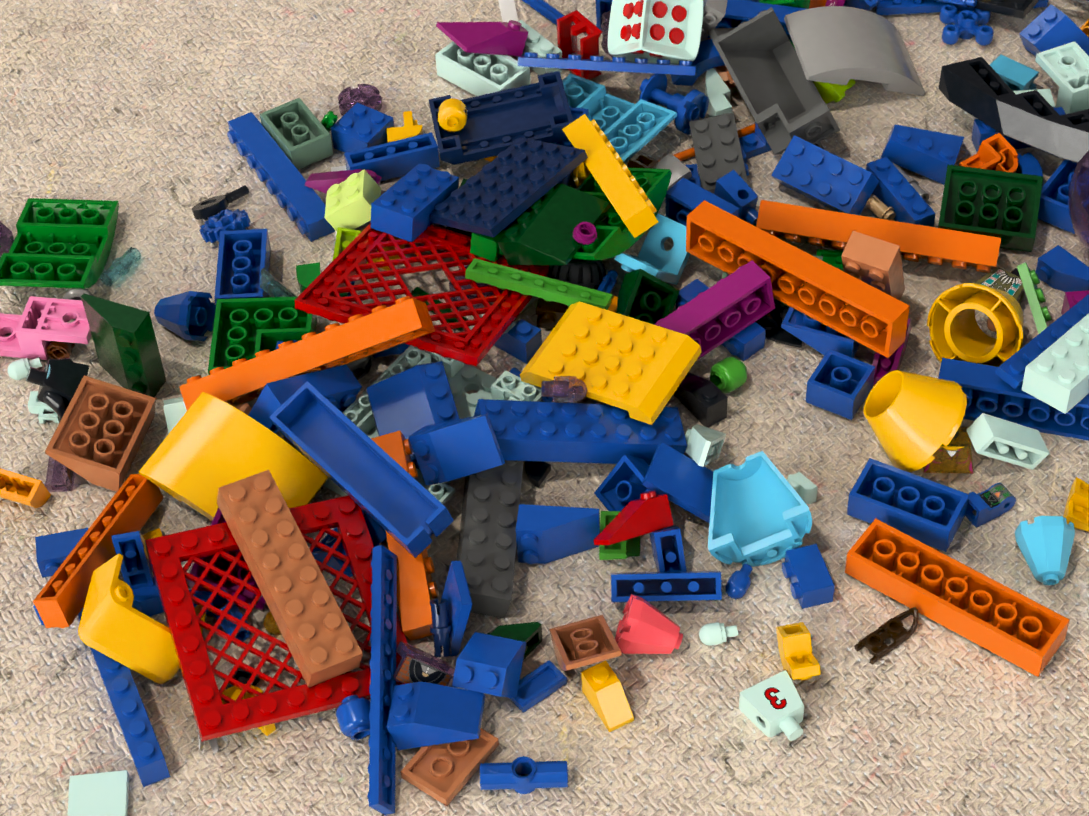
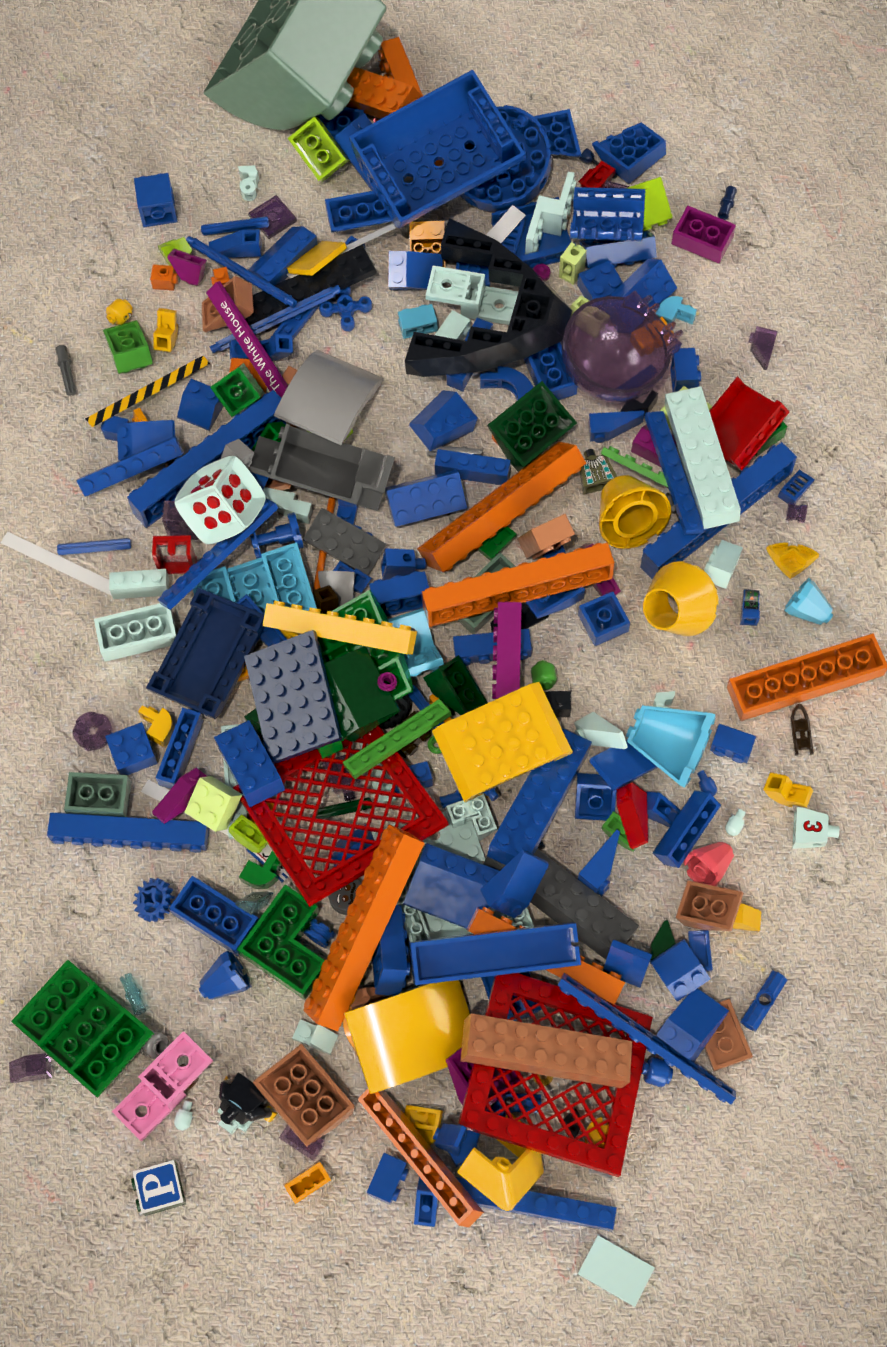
camera: 55 degrees left, 20 degrees up
dark green slope [81,293,166,397] -> none
black piece [192,185,249,220] -> none
green axle [320,111,338,133] -> none
panel [393,641,455,686] -> none
dark blue pin [430,599,452,657] -> none
magenta slope [436,20,528,56] -> none
yellow head [438,98,468,132] -> none
hips [541,376,587,403] -> none
blue brick [847,458,969,552] -> none
tan pin [865,195,896,220] -> none
orange brick [959,133,1018,173] -> none

